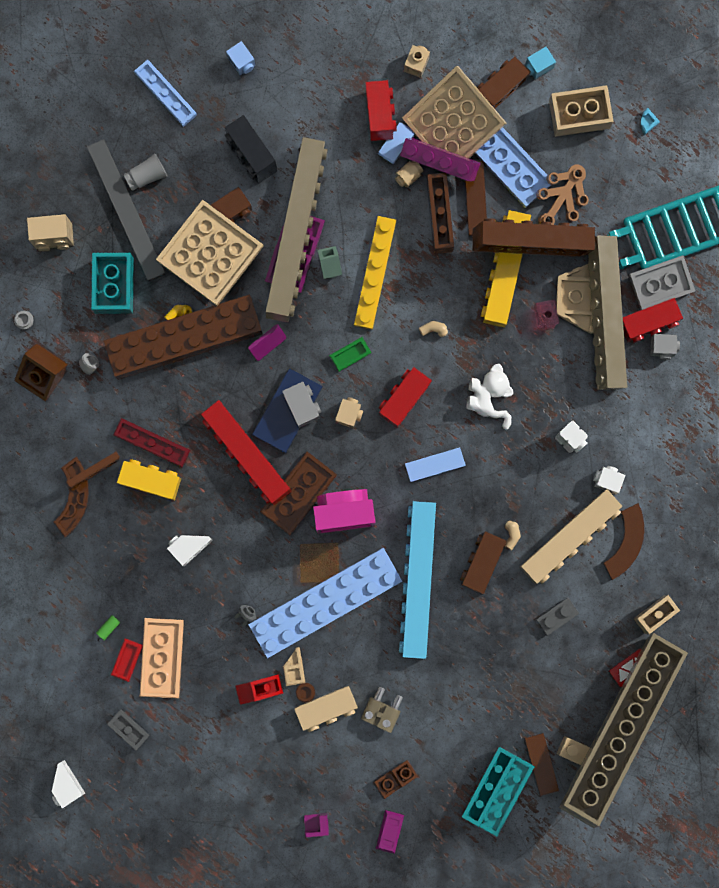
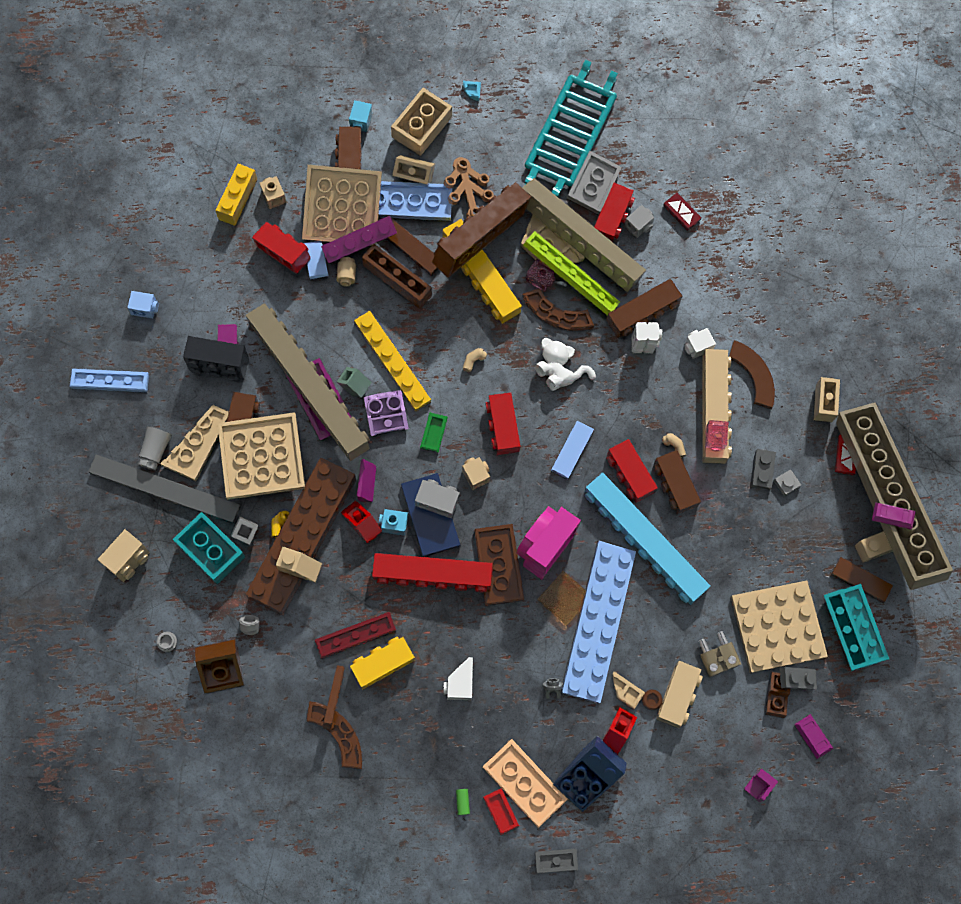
camera: 50 degrees left, 10 degrees down
none -> tan wing [161,405,229,481]
none -> yellow brick [216,164,257,226]
none -> magenta panel [218,324,239,344]
none -> light grey brick [231,516,258,545]
none -> tan slope [276,547,322,583]
none -> red slope [340,501,382,543]
none -> lavender slope [364,390,409,436]
none -> medium azure brick [378,509,408,536]
none -> tan brick [392,155,435,185]
none -> reddish brown tile [522,288,594,331]
none -> lime plate [523,231,620,315]
none -> dark blue slope [553,736,627,812]
none -> reddish brown brick [606,278,683,338]
none -> red brick [606,439,658,503]
none -> dark red tile [663,193,701,231]
none -> clear pink brick [705,420,729,451]
none -> tan plate [731,581,828,673]
none -> light grey plate [774,469,801,496]
none -> dark grey plate [780,667,817,690]
none -> magenta tile [872,502,915,530]

